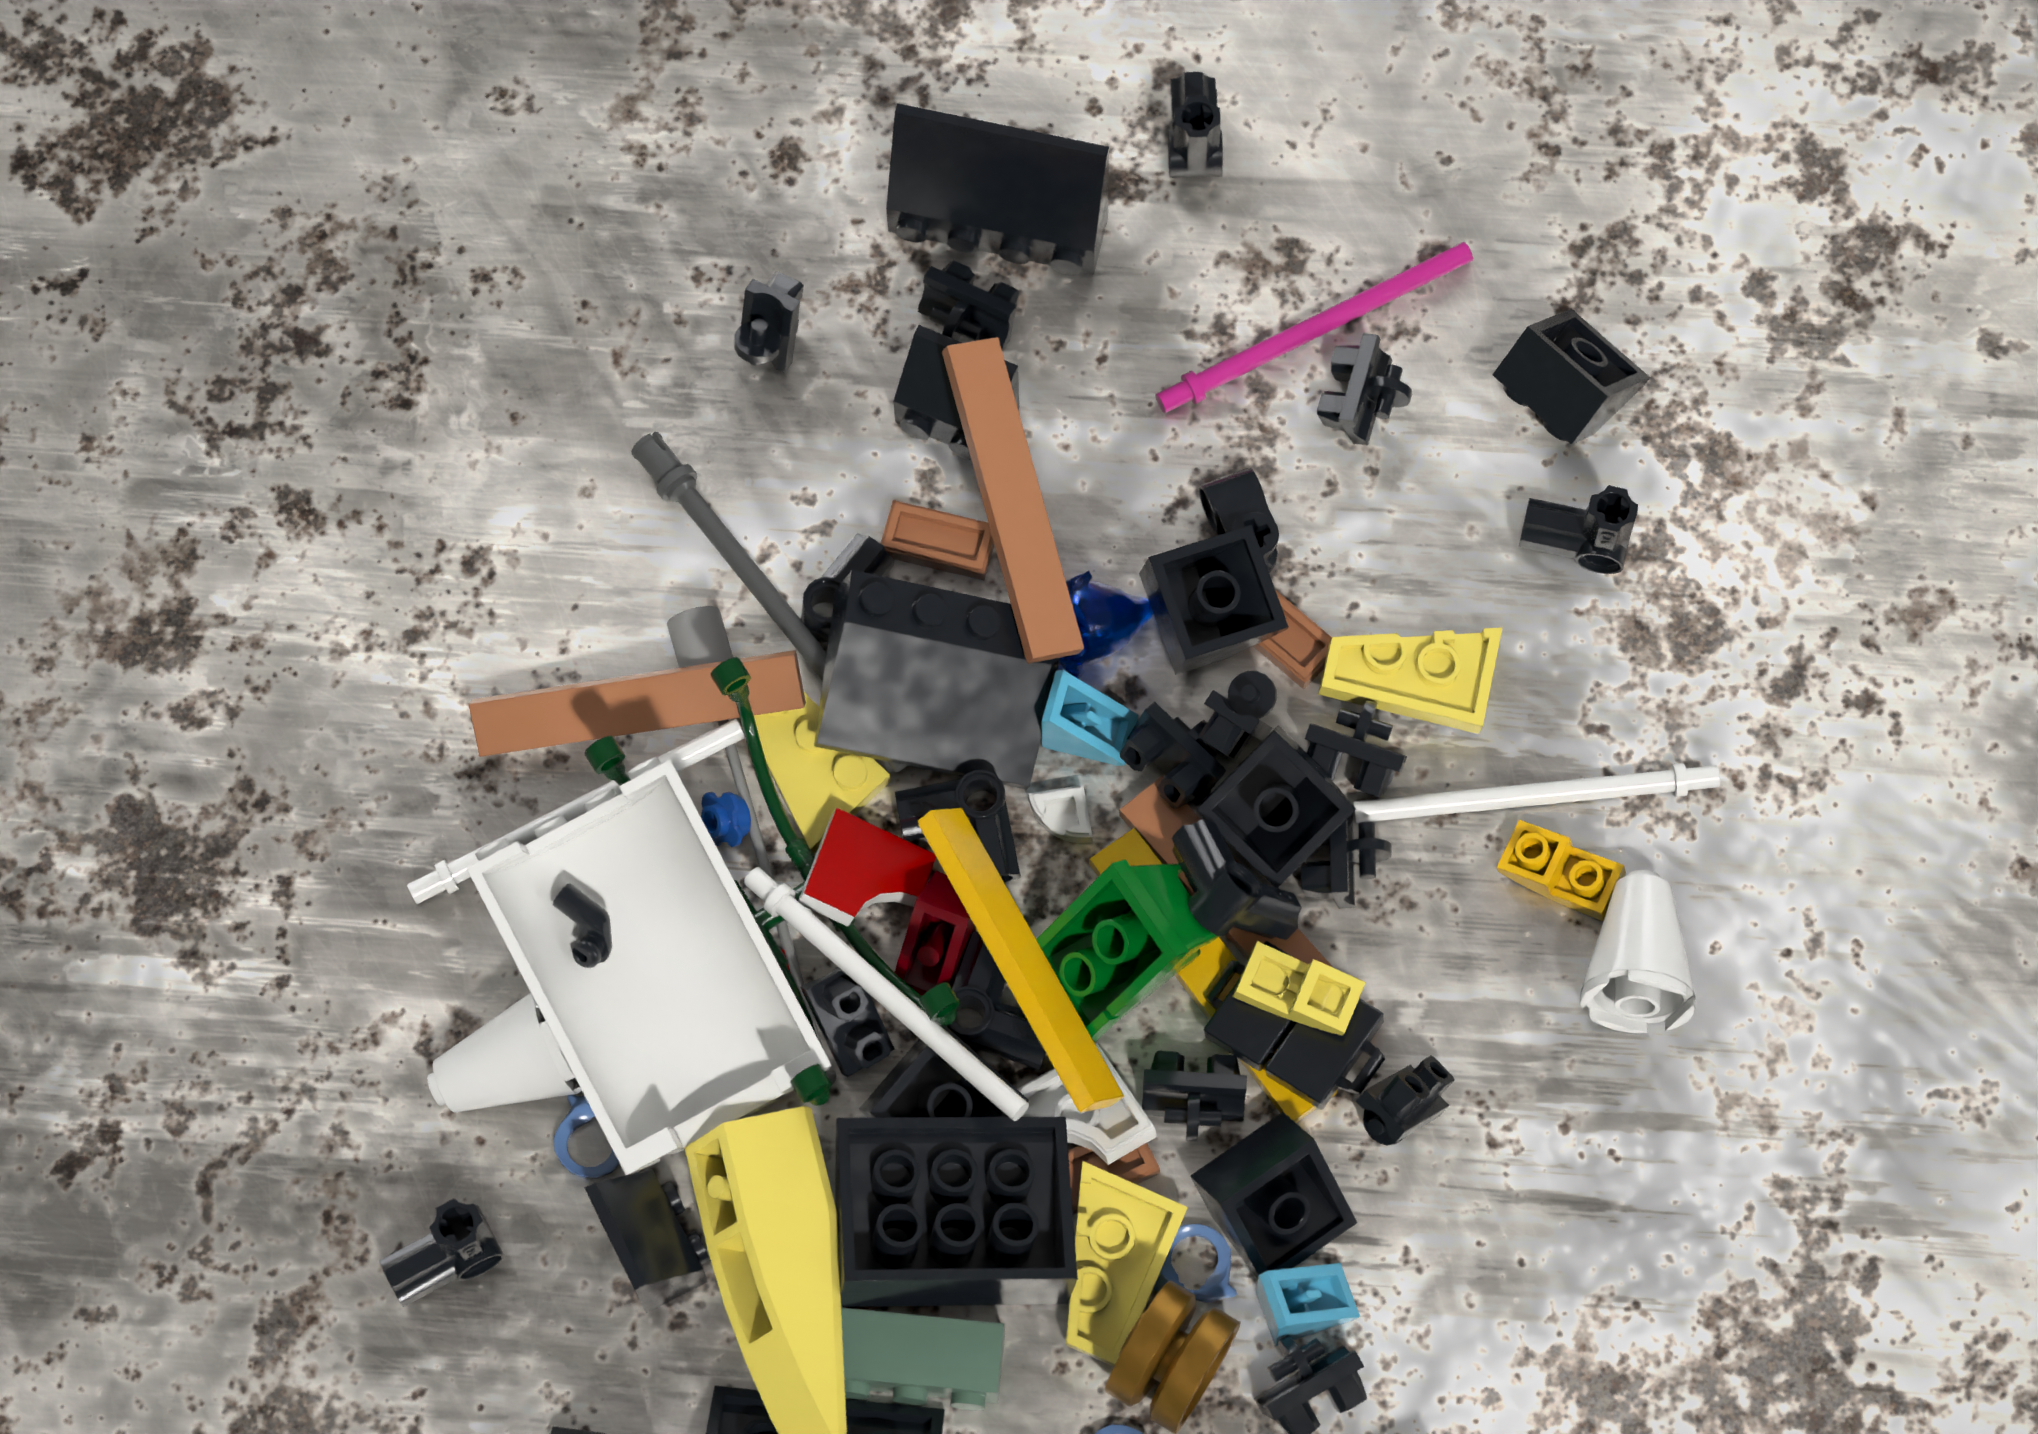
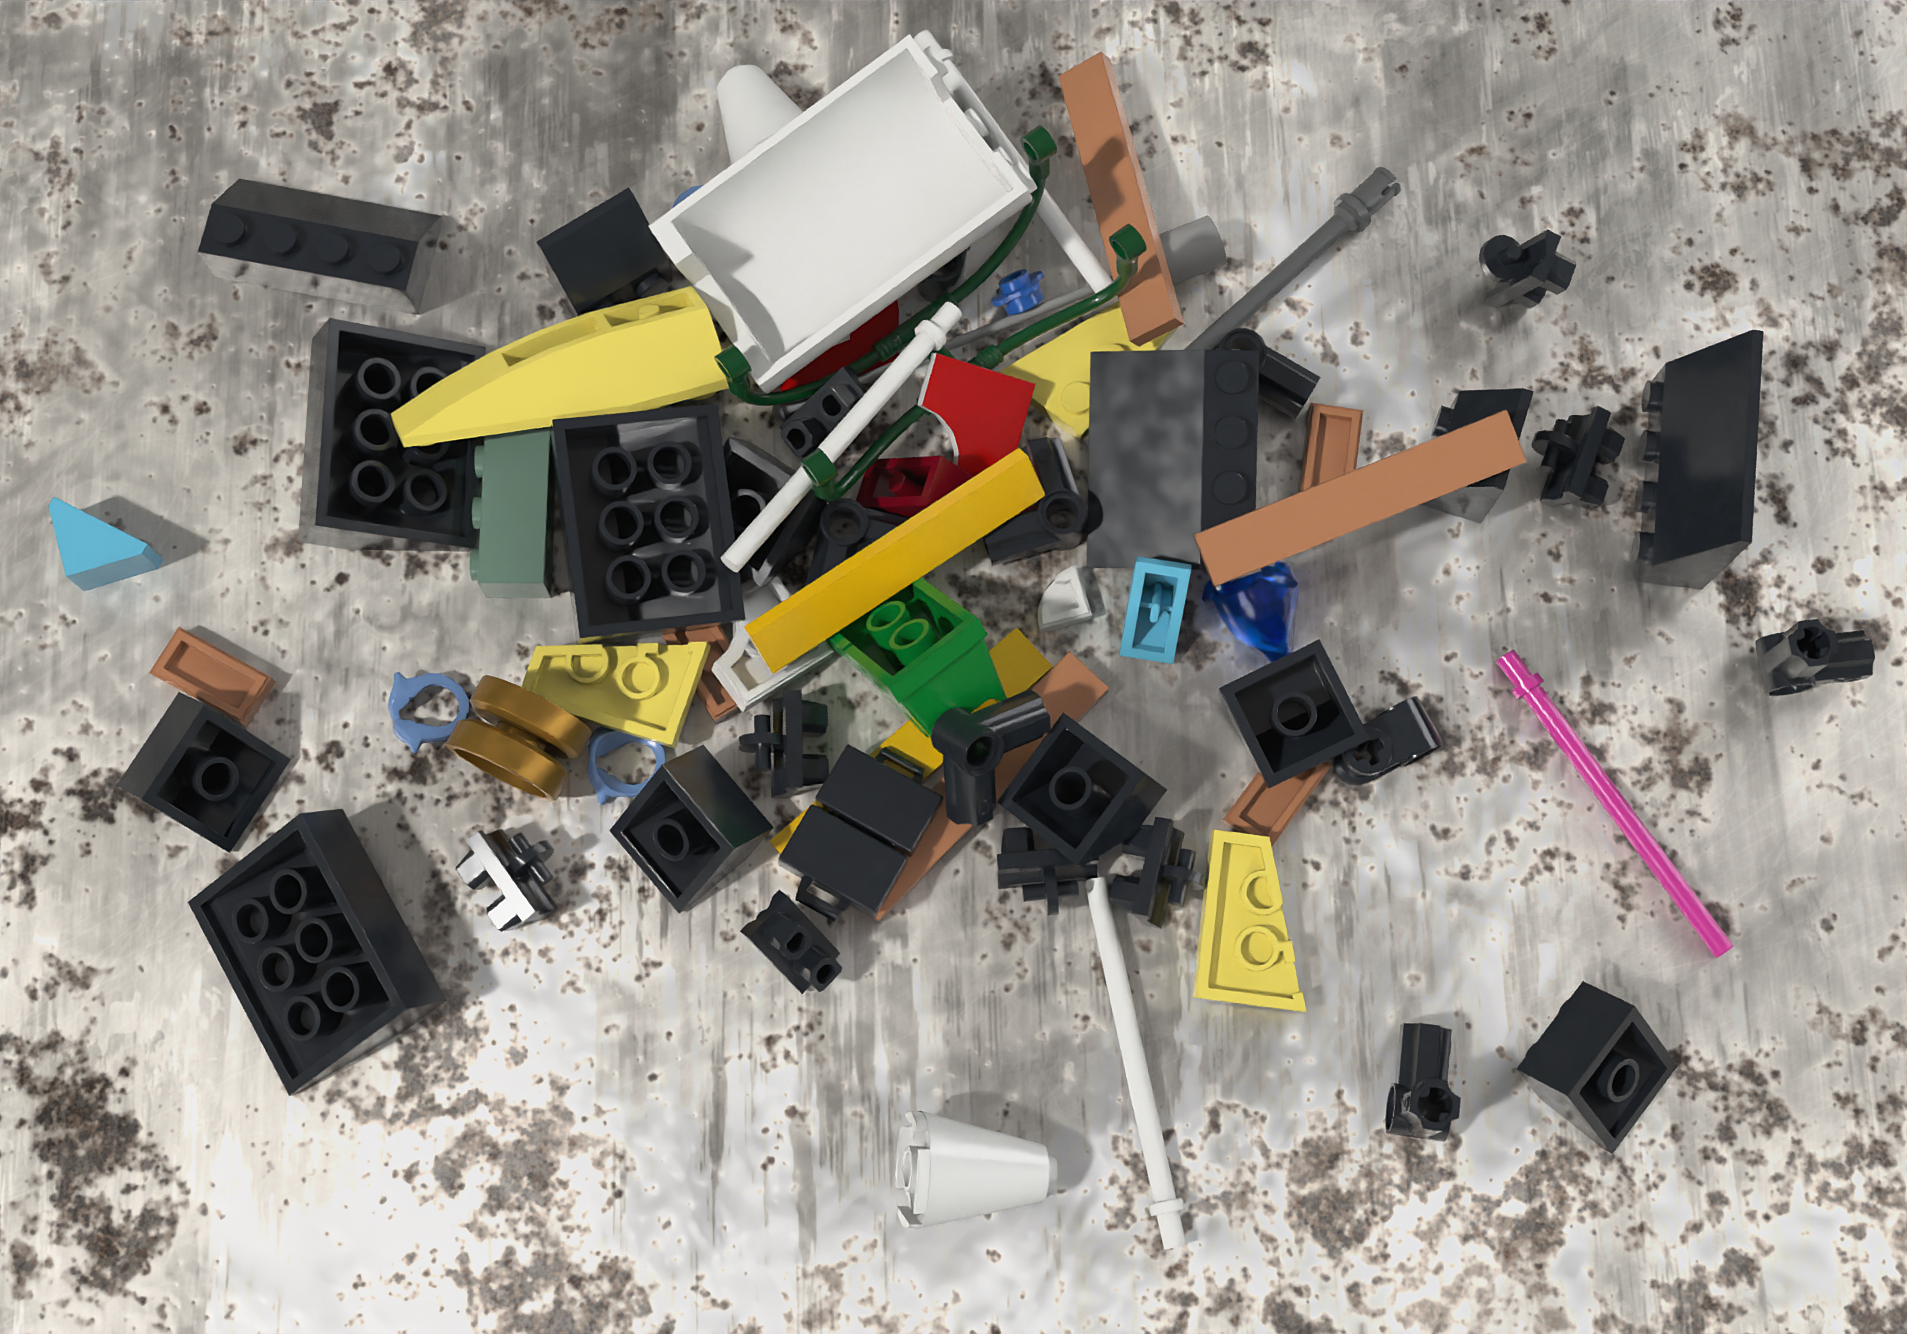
camera: 80 degrees right, 5 degrees up
black piece [379,1198,504,1307] -> none
black arm [553,883,612,968] -> none
black hips [1120,702,1226,809] -> none
black hips [1198,671,1277,760] -> none
light yellow slope [1232,941,1366,1036] -> none
medium azure slope [1256,1263,1360,1347] -> none
black hips [1317,333,1412,445] -> none
yellow slope [1496,820,1626,921] -> none

